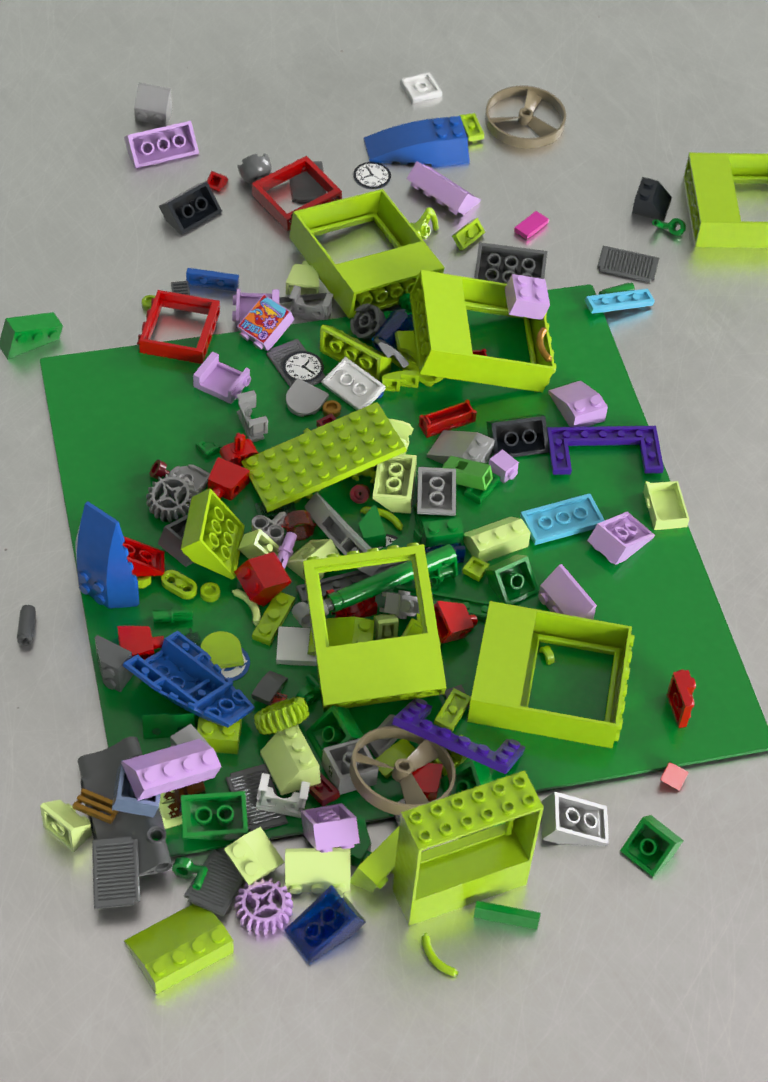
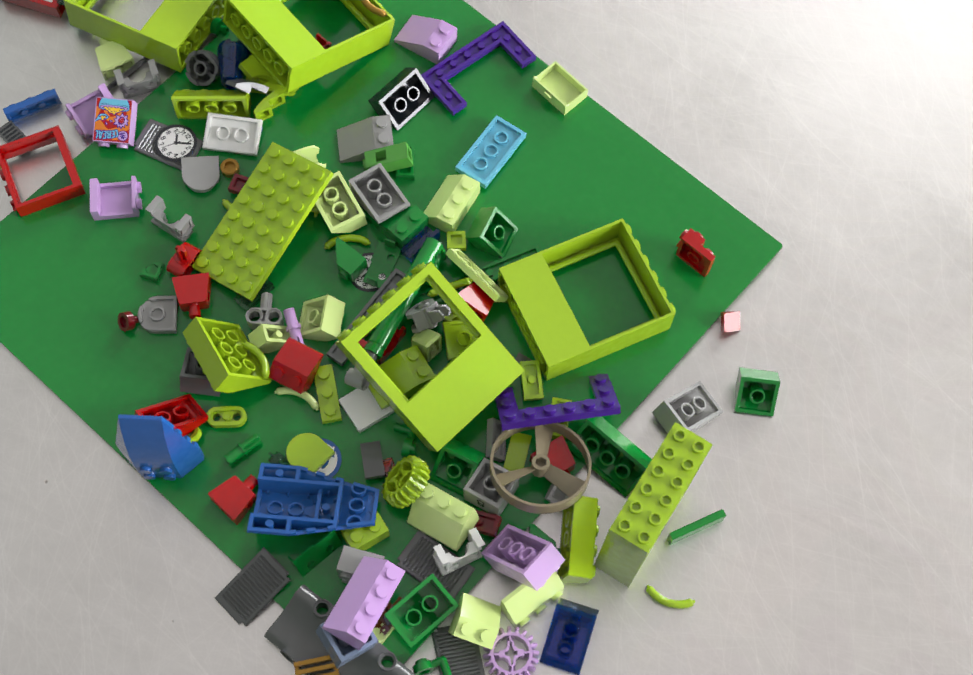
camera: 35 degrees left, 15 degrees up
dark grey piece [17,605,36,645] -> none
dark grey slope [95,635,134,692] -> none
light grey gear [146,473,198,523] -> none
lime tile [200,582,220,602] -> none
clear red piece [282,510,316,541] -> none
light grey slope [304,492,381,576] -> none
dark red tile [350,484,370,504] -> none
red container [419,399,477,438] -> none
lavender brick [489,449,519,483] -> none
lavender slope [538,564,597,619] -> none
lime tile [539,645,555,665] -> none
lavender slope [587,512,655,565] -> none
none -> dark grey window [215,547,291,626]
none -> lime piece [242,341,270,379]
none -> lime piece [427,277,473,297]
none -> yellowish green tile [445,249,508,302]

